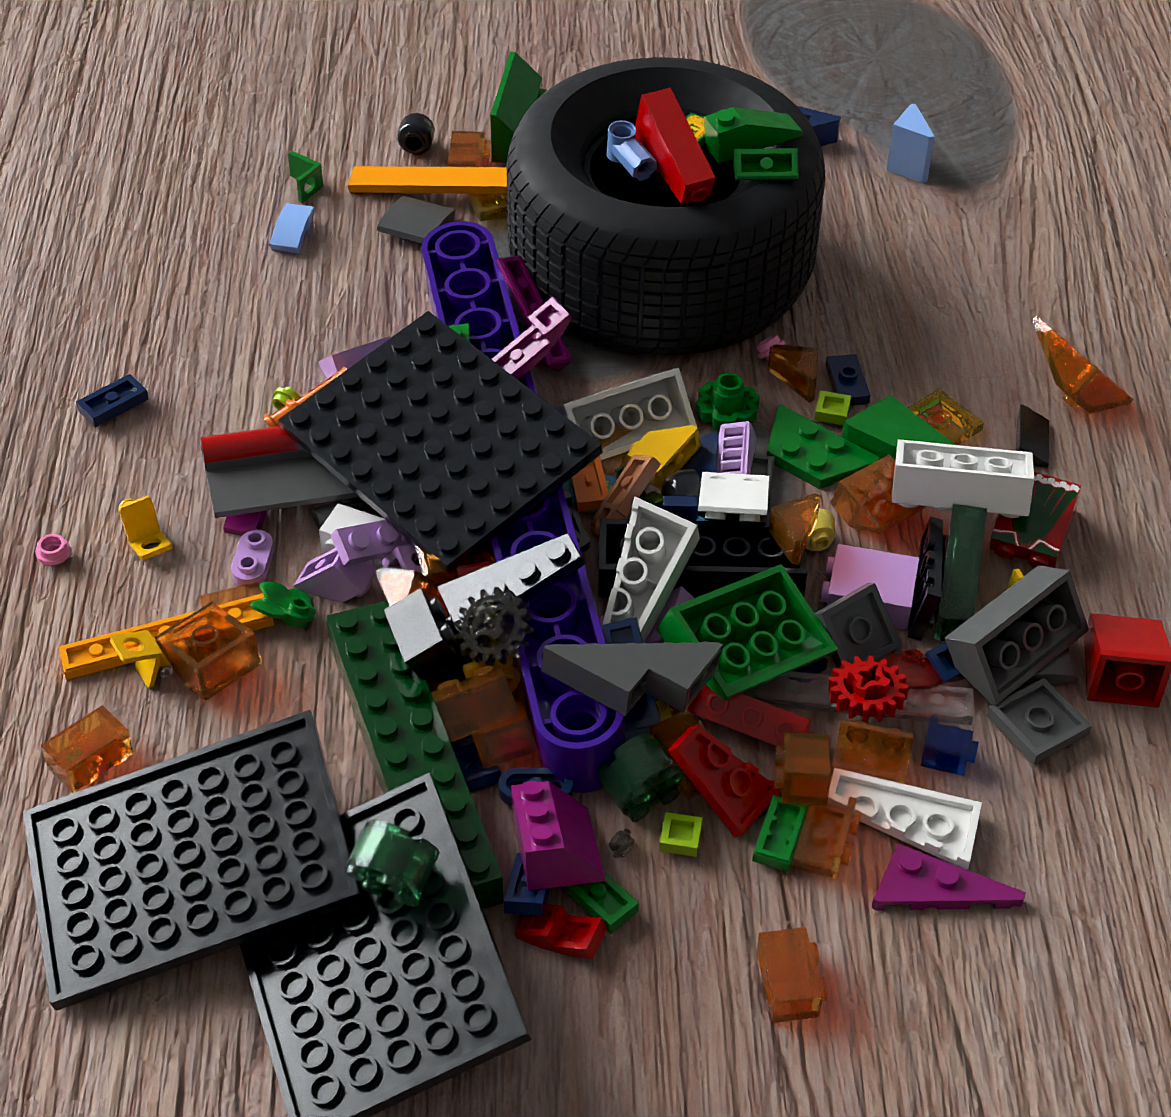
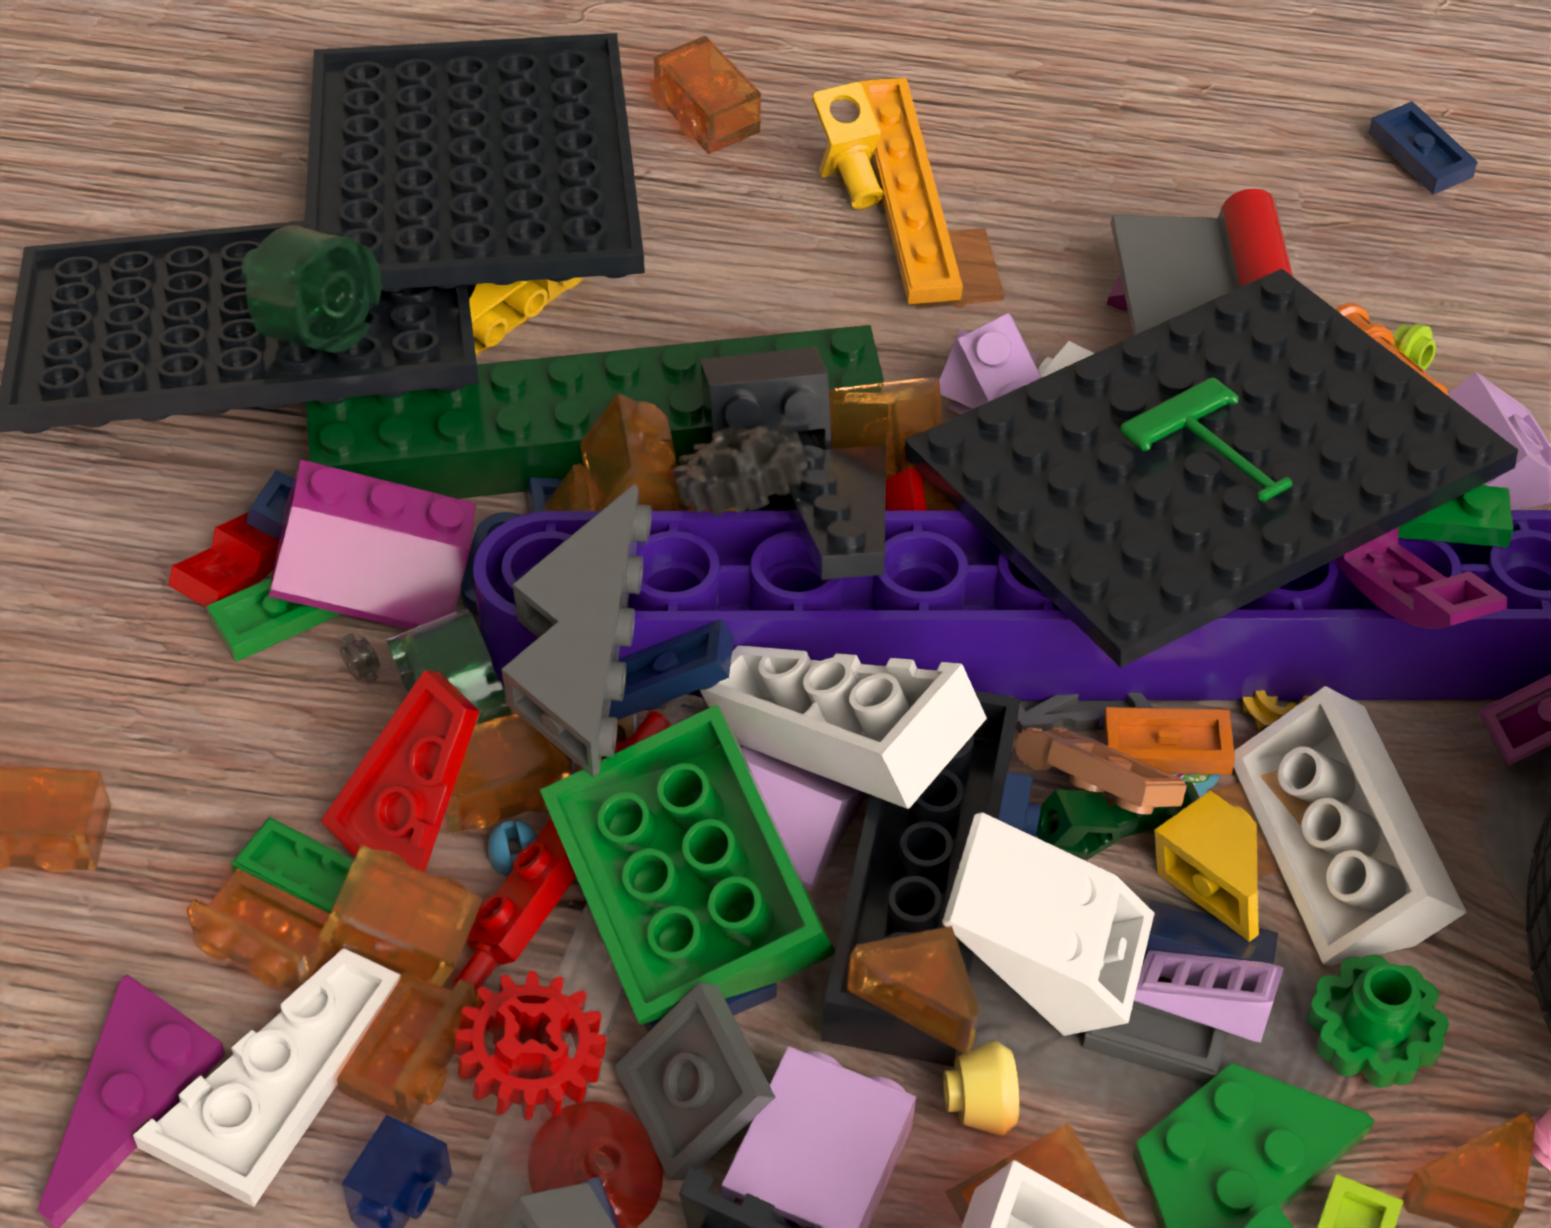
camera: 100 degrees right, 5 degrees up
bright pink plate [35,534,71,565] -> none
yellow bracket [118,496,173,560] -> none
clear orange slope [155,602,262,701] -> none
lavender plate [231,530,274,589] -> none
green plate [250,581,316,628] -> none
lime plate [659,812,703,857] -> none
black hair [661,469,700,497] -> none
none -> dark azure hinge [487,820,537,876]
none -> green piece [1120,378,1292,502]

